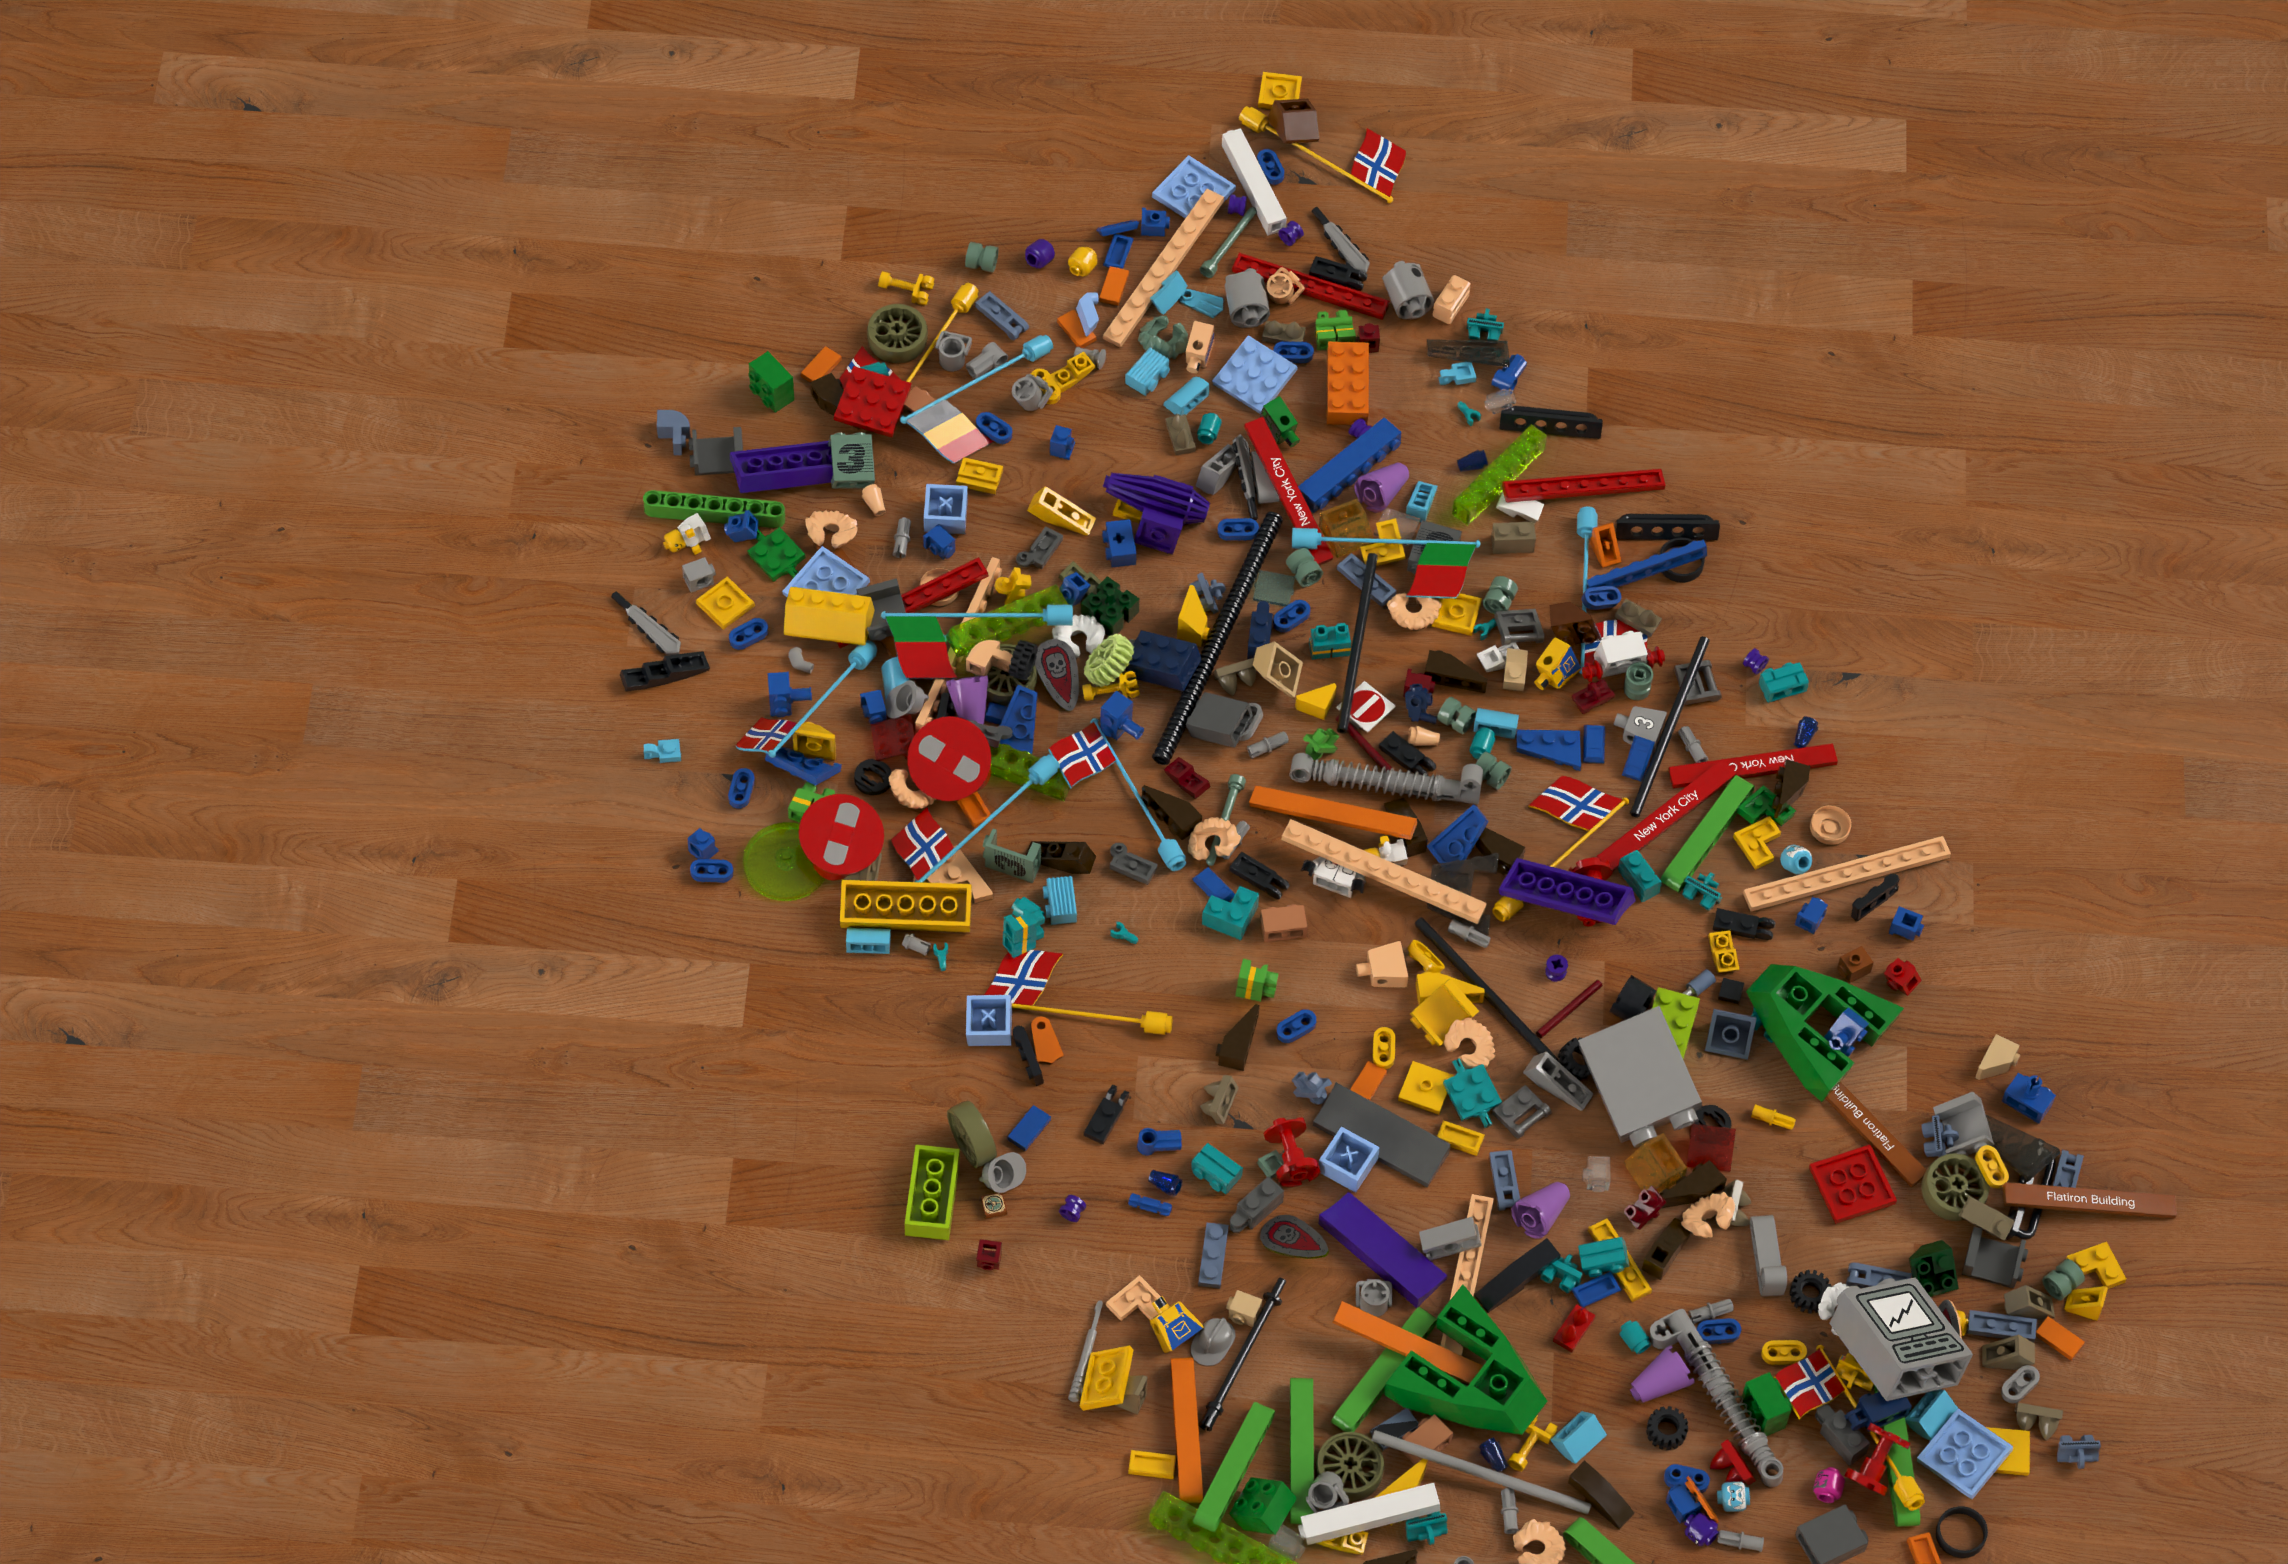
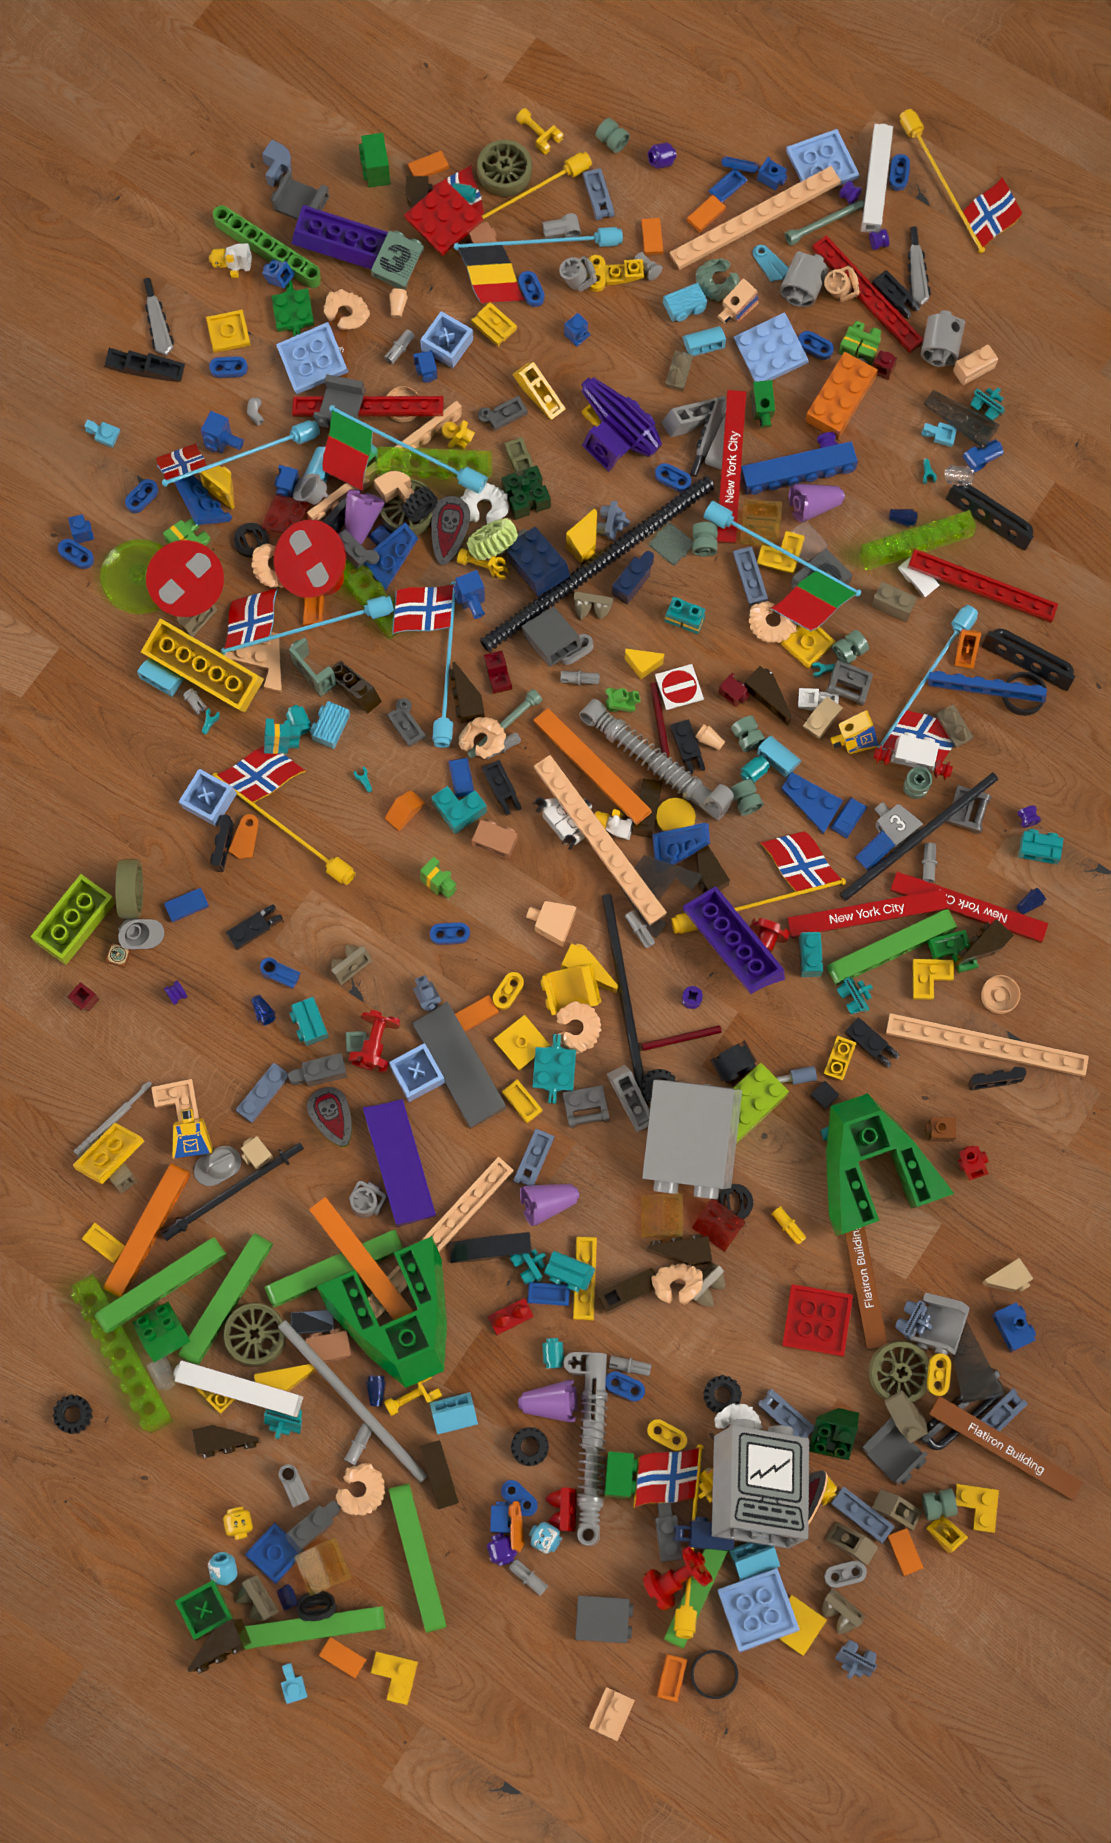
camera: 30 degrees right, 15 degrees up
light grey brick [682,557,716,593] -> none
yellow slope [784,587,875,645] -> none
light grey piece [935,331,972,372] -> none
blue brick [1056,572,1091,606] -> none
yellow head [1068,247,1097,277] -> none
light blue piece [1076,292,1099,336] -> none
blue brick [1102,519,1136,568] -> none
blue axle [1128,1193,1172,1216] -> none
medium azure slope [1150,270,1188,315] -> none
teal brick [1197,413,1222,444] -> none
dark brown slope [1215,1004,1260,1071] -> none
tan slope [1253,641,1303,698] -> none
yellow tile [1258,72,1302,109] -> none
dark tan tile [1262,320,1306,344] -> none
reddish brown slope [1267,98,1319,144] -> none
blue plate [1273,600,1310,632] -> none
light grey piece [1306,1471,1349,1513] -> none
black piece [1337,553,1378,734] -> none
dark blue piece [1405,684,1437,724] -> none
medium azure slope [1406,481,1438,522] -> none
yellow plate [1407,940,1445,973] -> none
light grey piece [1419,1217,1482,1261] -> none
reddish brown slope [1550,601,1602,647] -> none
dark red hips [1572,679,1615,714] -> none
blue plate [1581,585,1622,610] -> none
clear brick [1582,1156,1611,1192] -> none
dark red hips [1624,1186,1666,1230] -> none
sand blue slope [1705,1009,1757,1060] -> none
light grey beam [1750,1215,1787,1297] -> none
medium azure head [1780,845,1812,875] -> none
blue brick [1795,897,1828,934] -> none
dark pink head [1813,1467,1845,1503] -> none
blue brick [1824,1007,1869,1057] -> none
blue brick [1889,906,1924,941] -> none
none -> orange slope [385,790,426,831]
none -> yellow tile [656,798,696,832]

